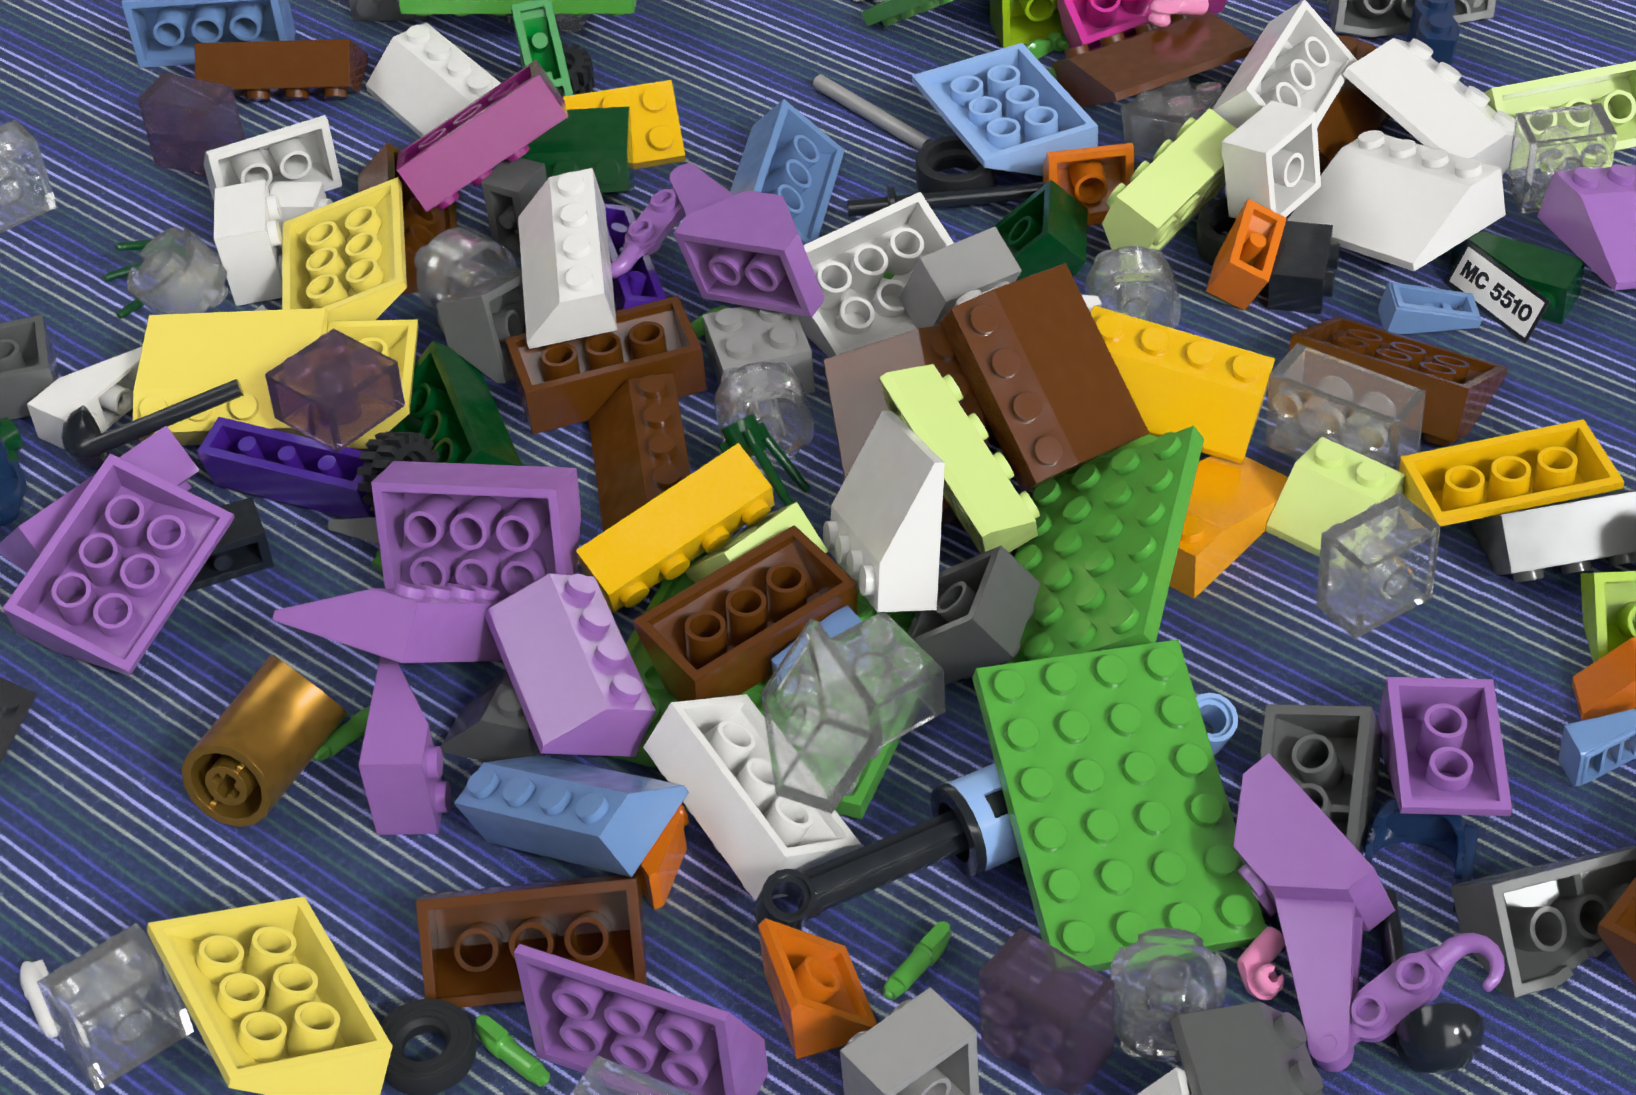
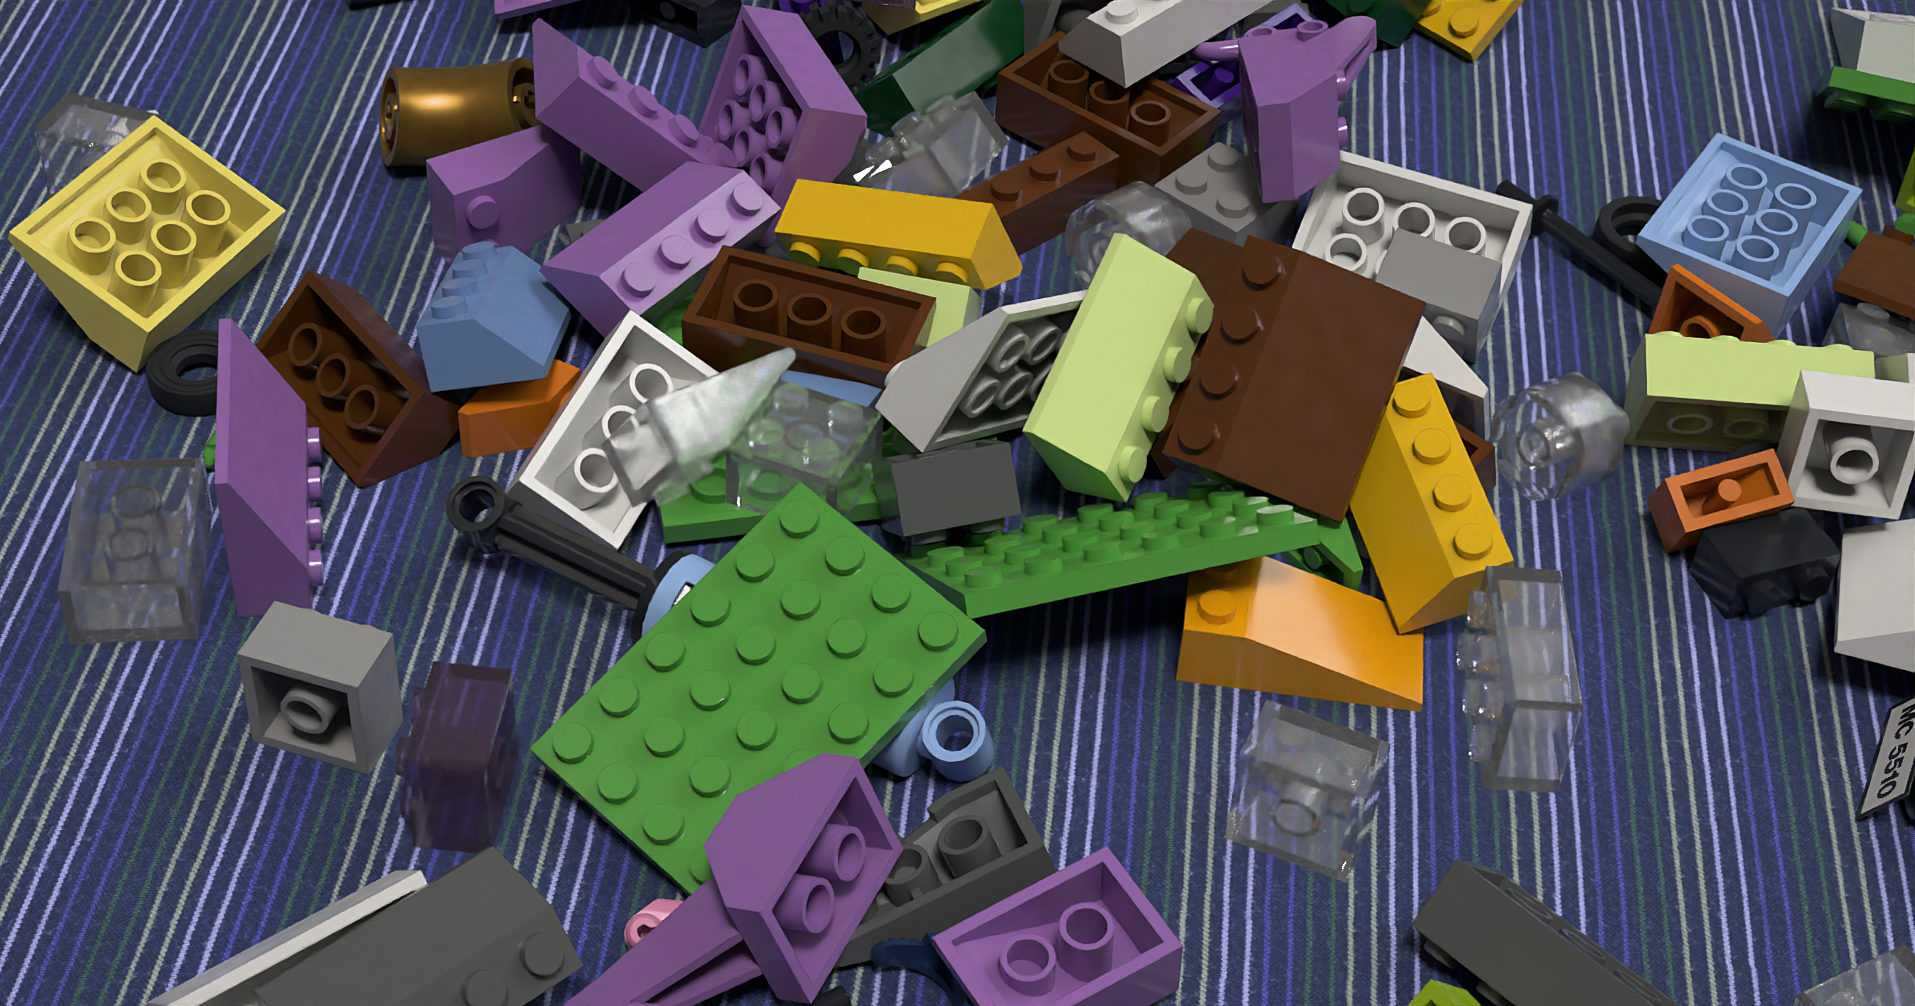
camera: 50 degrees right, 0 degrees up
dark green plant [718,413,810,507] -> none
medium blue slope [730,99,845,245] -> none
orange slope [758,918,877,1059] -> none
light grey bar [813,74,933,150] -> none
bright green piece [882,921,952,1000] -> none
dark green slope [993,180,1088,281] -> none
clear brick [1110,928,1227,1062] -> none
yellowish green slope [1266,437,1405,571] -> none
reddish brown slope [1279,316,1508,445] -> none
medium blue slope [1378,282,1482,335] -> none
yellow slope [1399,419,1624,531] -> none
none -> clear brick [853,91,1009,198]

